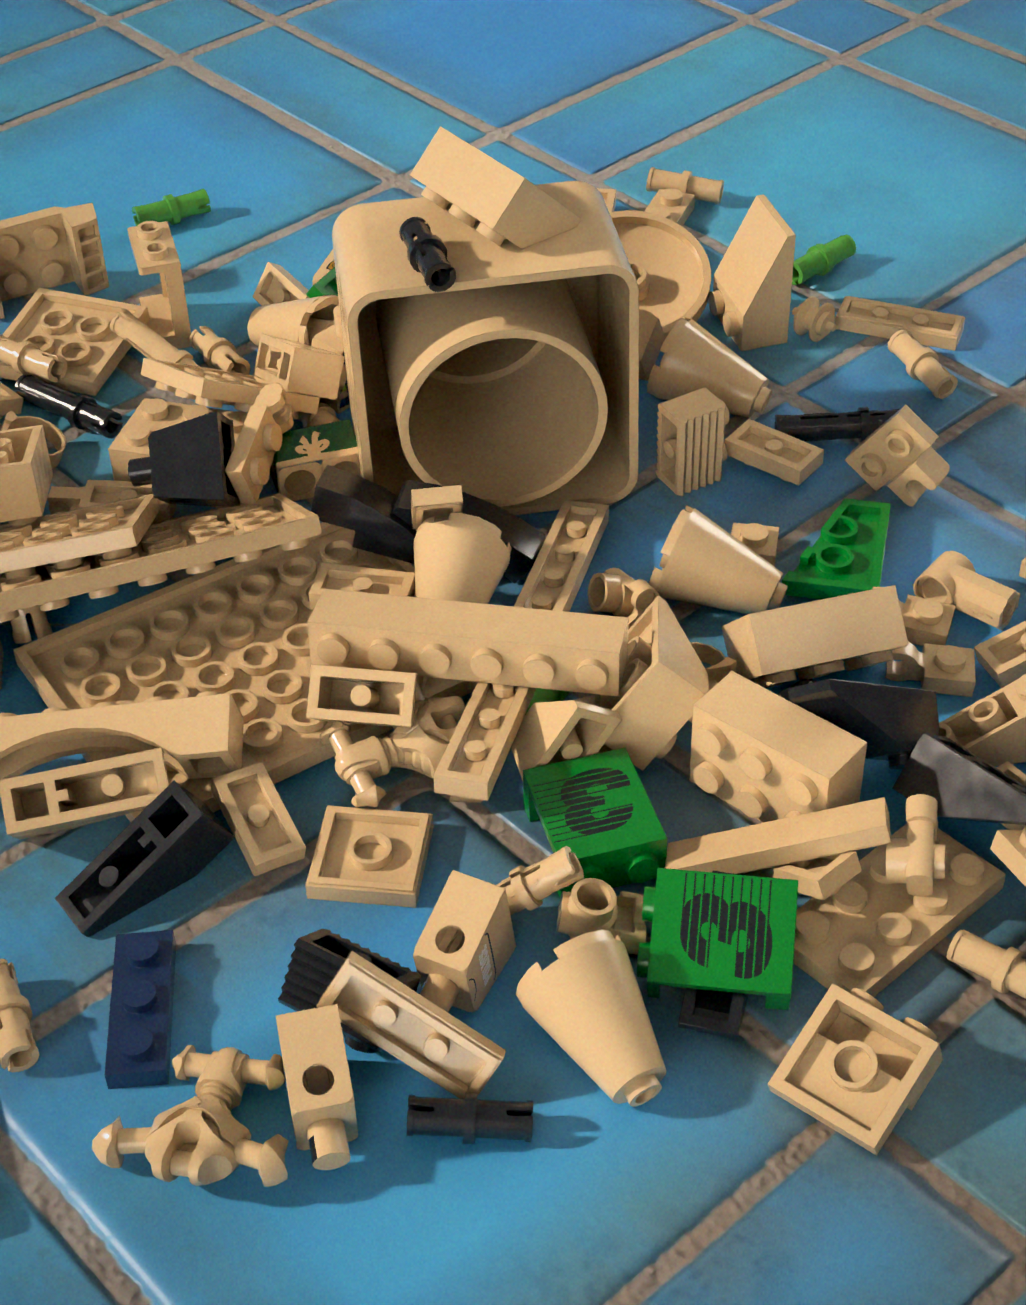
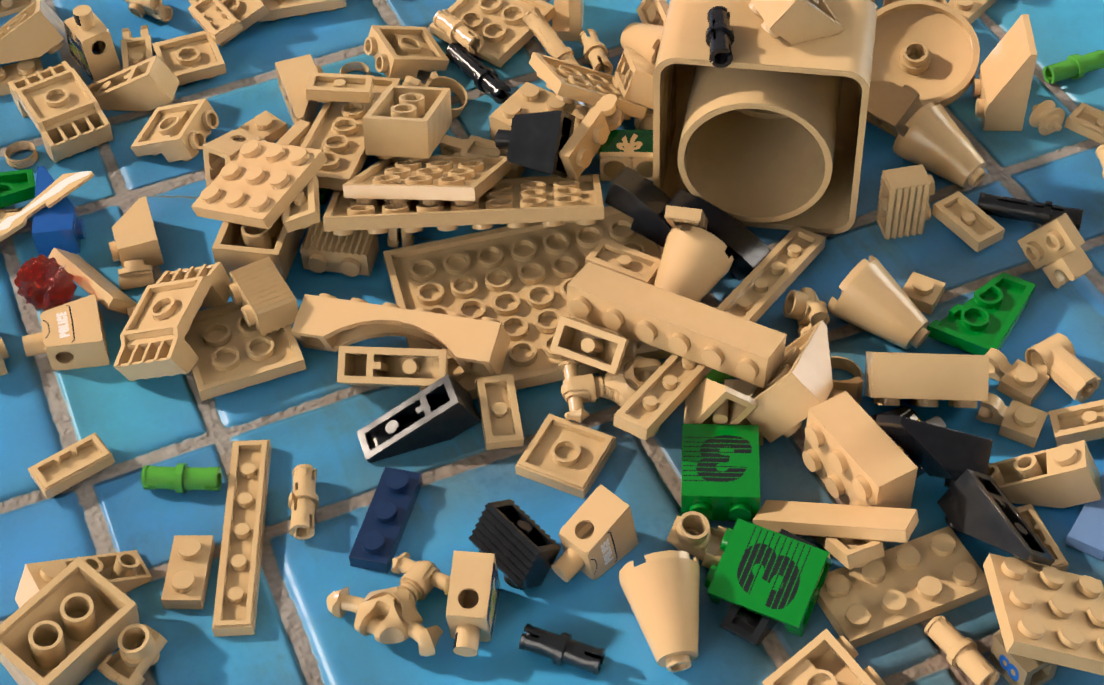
camera: 20 degrees right, 5 degrees up
tan tile [317,951,506,1099] -> none
tan pin [496,846,584,915] -> none
tan plate [886,794,946,896] -> none

